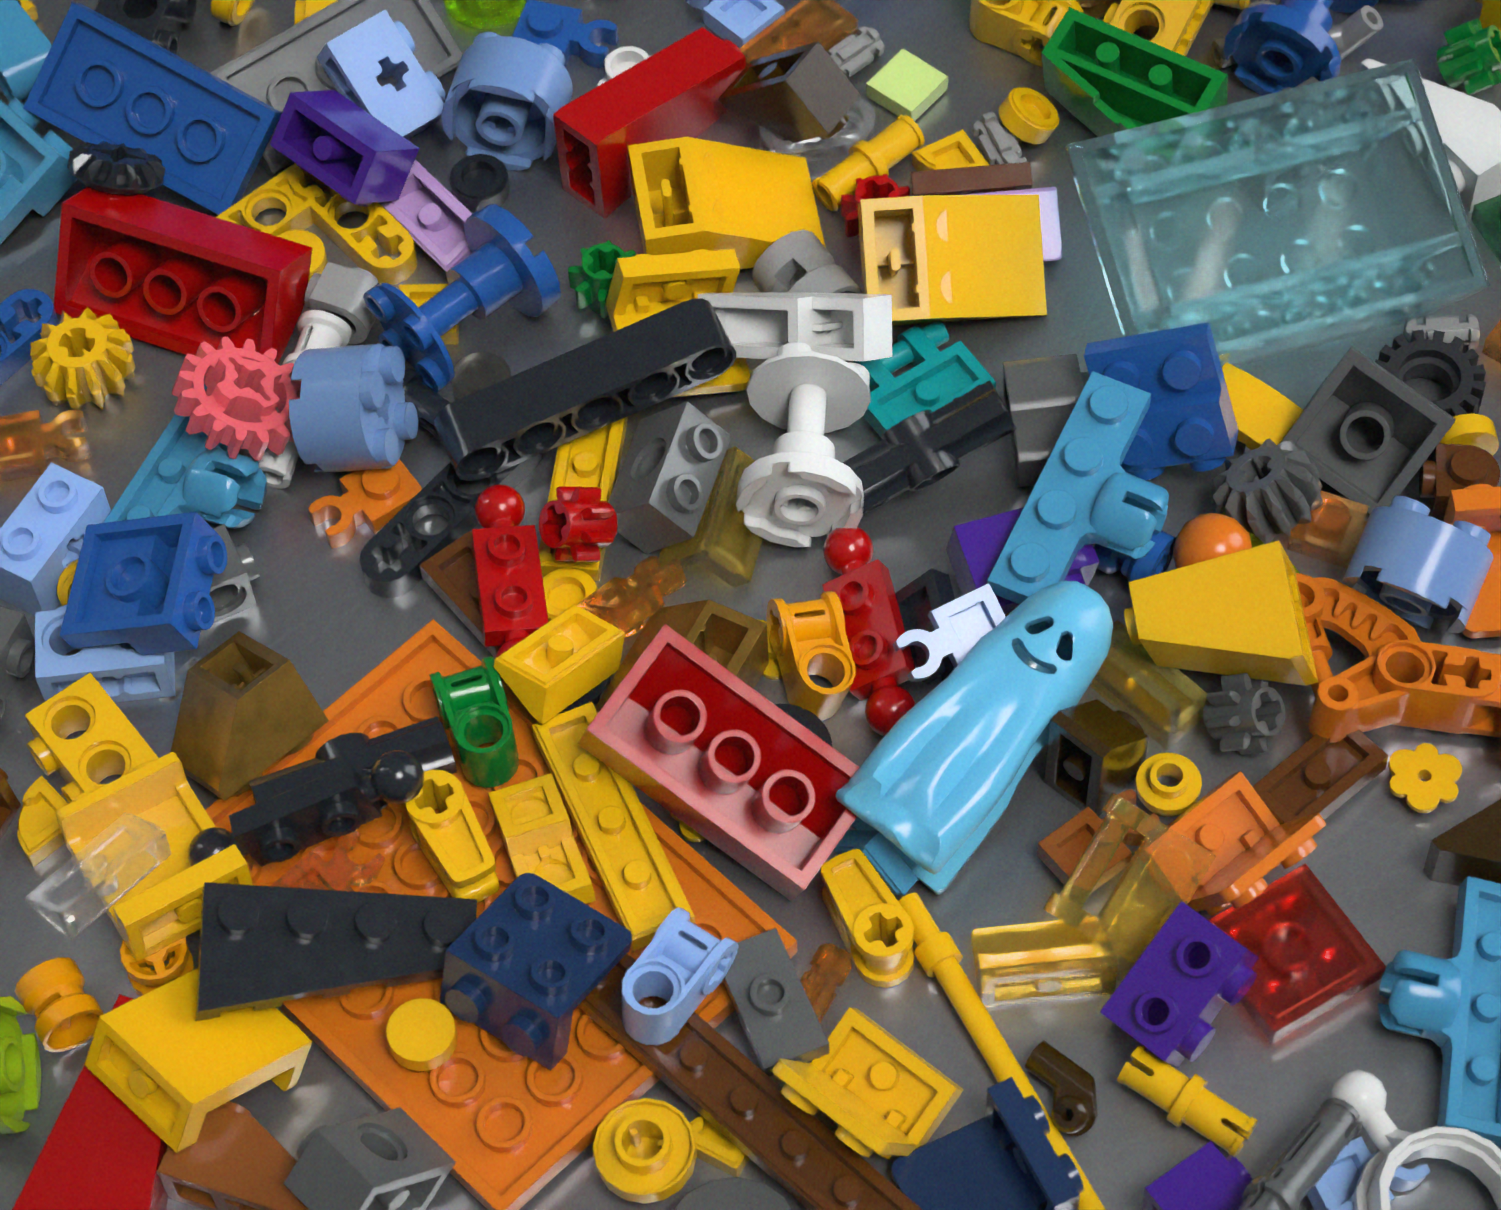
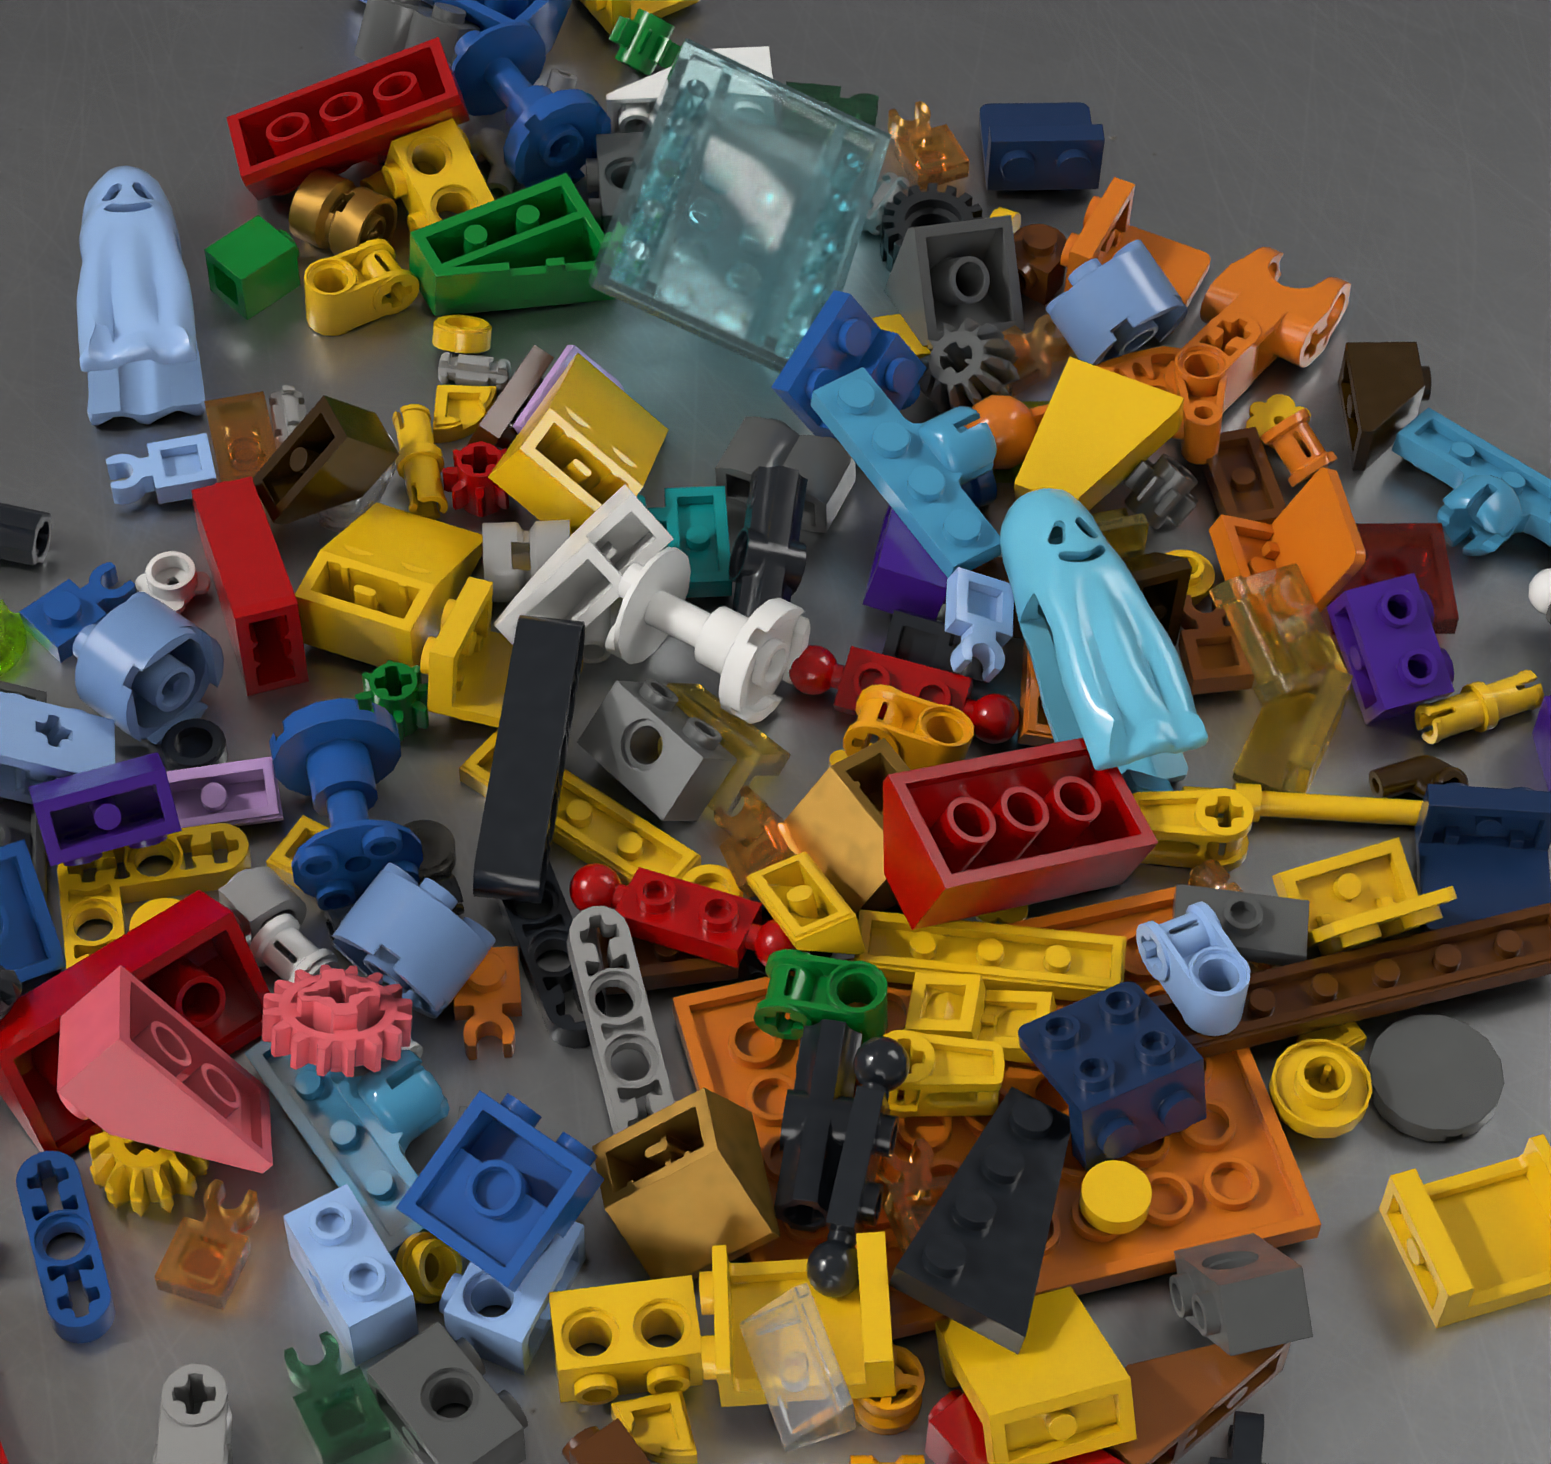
camera: 65 degrees left, 5 degrees down
red gear [539,486,618,562] -> none
yellowish green tile [866,48,948,121] -> none
none -> coral slope [57,965,273,1174]
none -> light grey beam [567,906,674,1134]
none -> orange bush [1260,408,1338,488]

